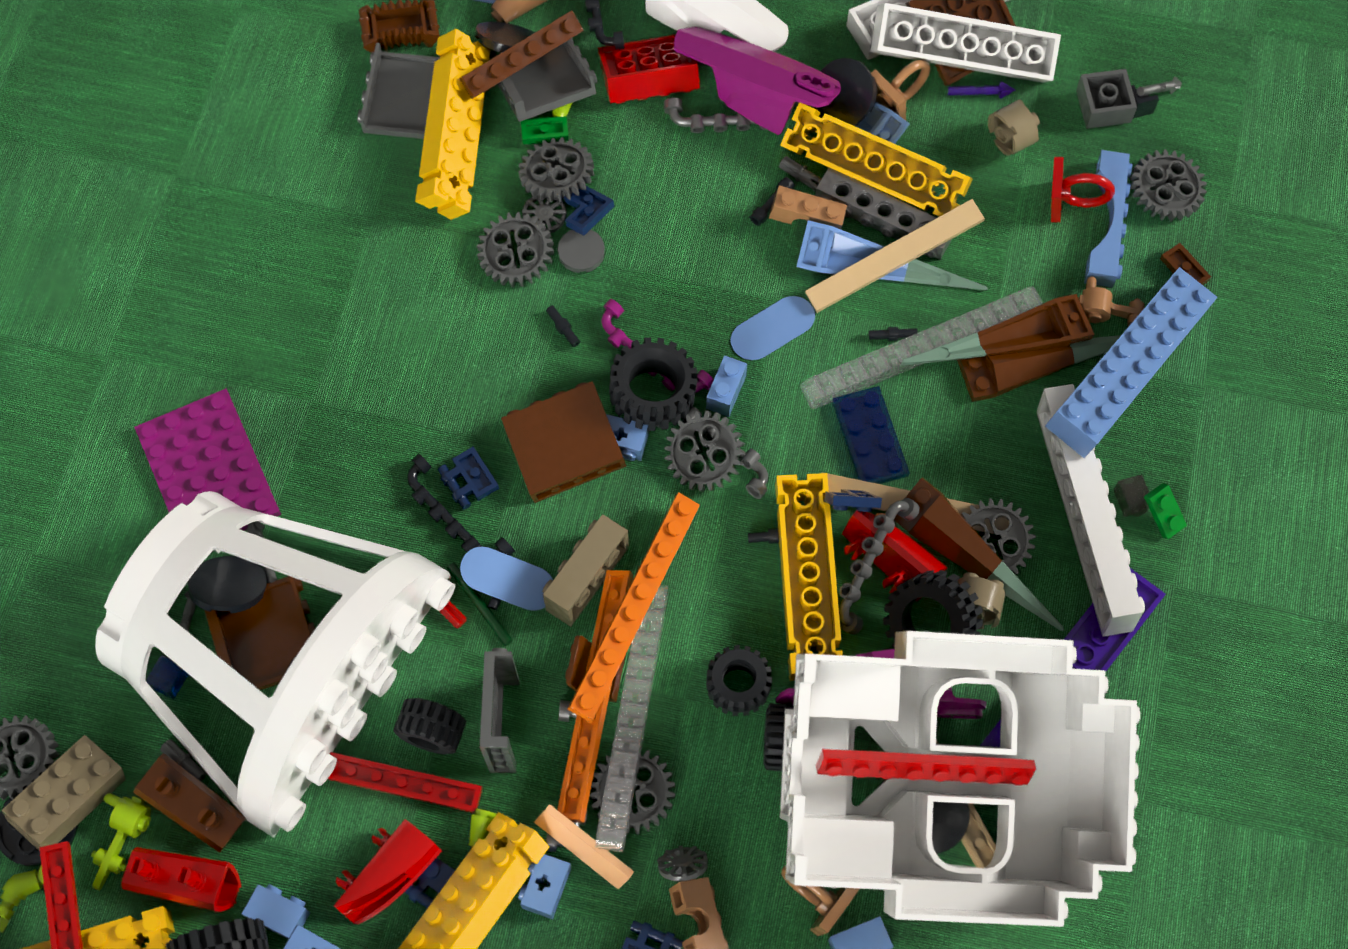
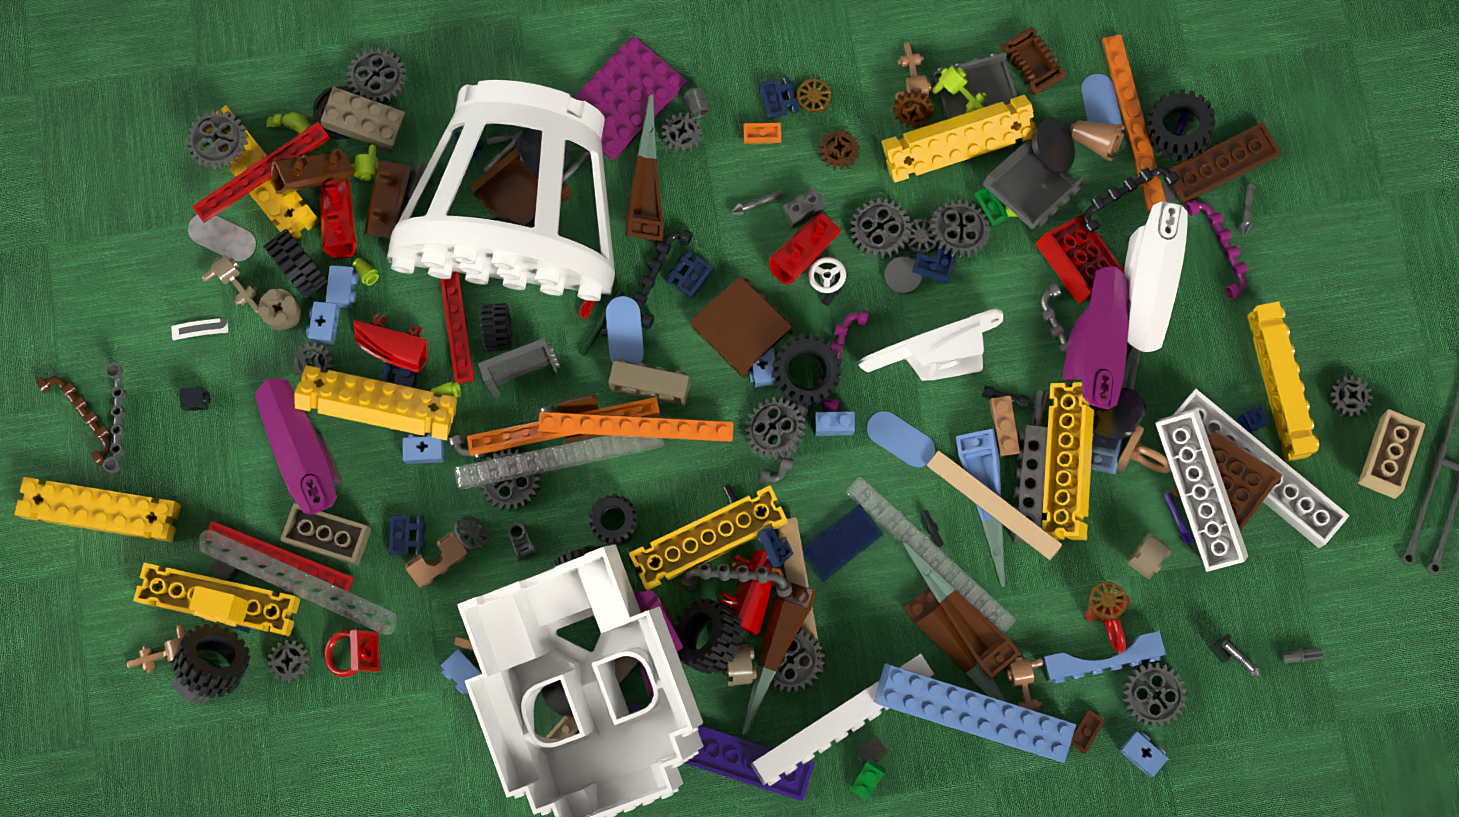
camera: 70 degrees right, 10 degrees up
reddish brown plate [459,11,584,99] -> none
light nougat tile [534,804,634,889] -> none
red plate [816,749,1036,786] -> none
dark grey brick [1076,69,1137,129] -> none
none -> reddish brown piece [271,148,354,194]
none -> lime cone [353,258,379,285]
none -> flat silver piece [483,135,519,172]
none -> dark grey piece [508,522,537,562]
none -> reddish brown plate [625,94,664,242]
none -> dark grey gear [662,113,702,154]
none -> dark grey piece [684,88,710,118]
none -> dark grey piece [729,190,782,215]
none -> orange plate [744,123,781,144]
none -> dark blue plate [759,77,799,120]
none -> red piece [769,212,841,284]
none -> dark grey brick [783,188,825,228]
none -> pearl gold wheel [797,78,831,113]
none -> white piece [808,257,846,293]
none -> reddish brown gear [819,129,859,170]
none -> white piece [858,308,1003,381]
none -> reddish brown gear [893,89,934,129]
none -> medium nougat piece [895,42,931,99]
none -> lime piece [932,65,987,113]
none -> pearl gold wheel [1089,582,1128,619]
none -> medium blue brick [1119,732,1169,777]
none -> dark grey axle [1281,647,1323,664]

